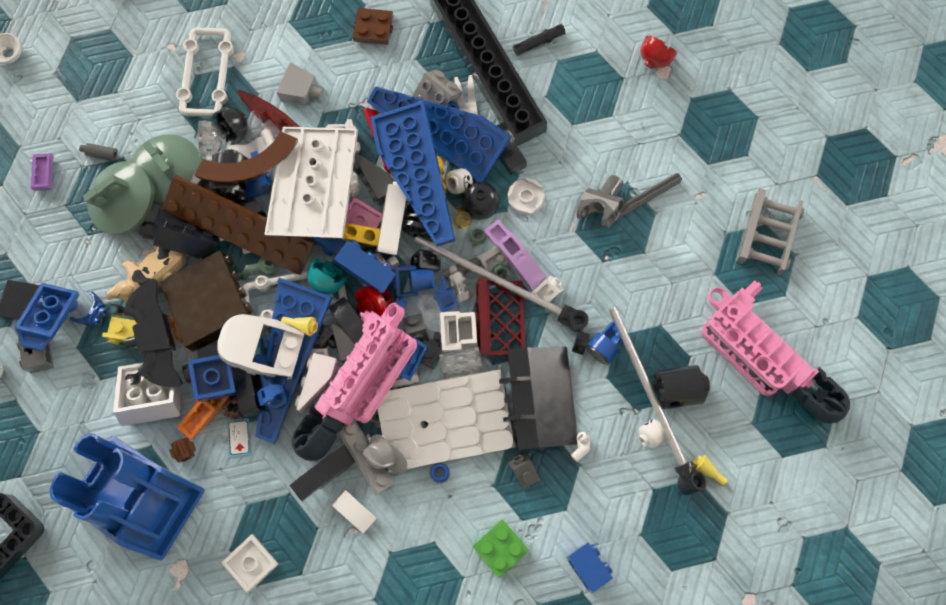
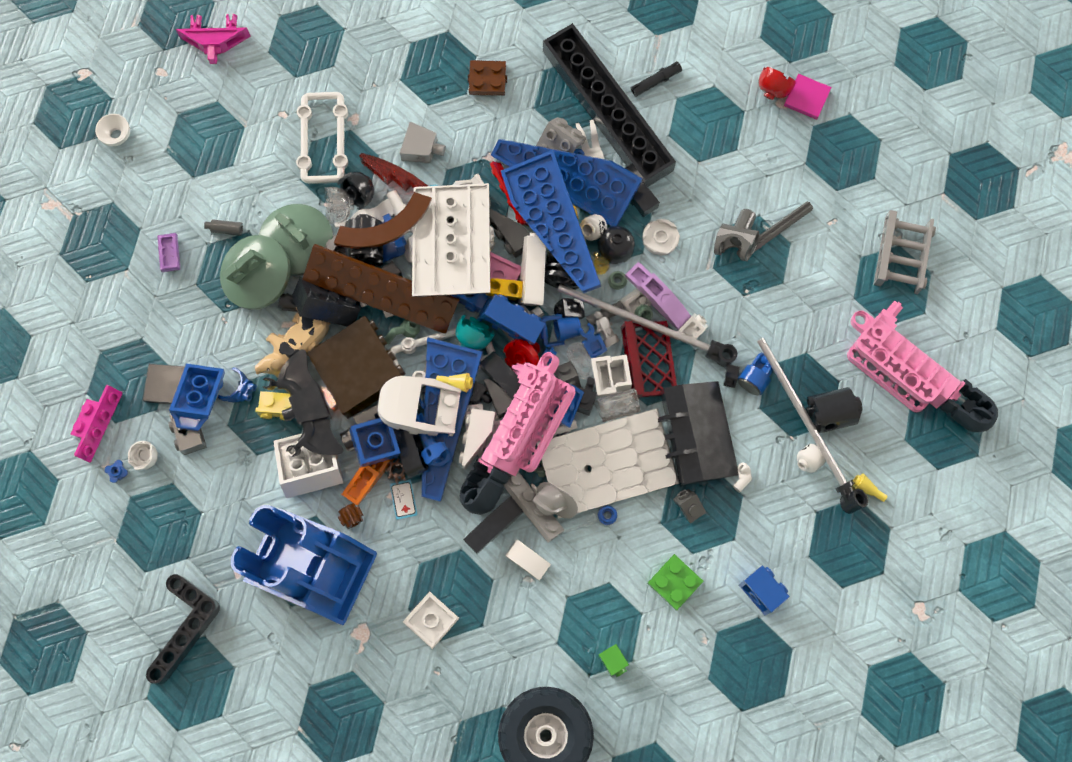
camera: 10 degrees left, 0 degrees up
none -> dark pink tile [784,73,832,120]

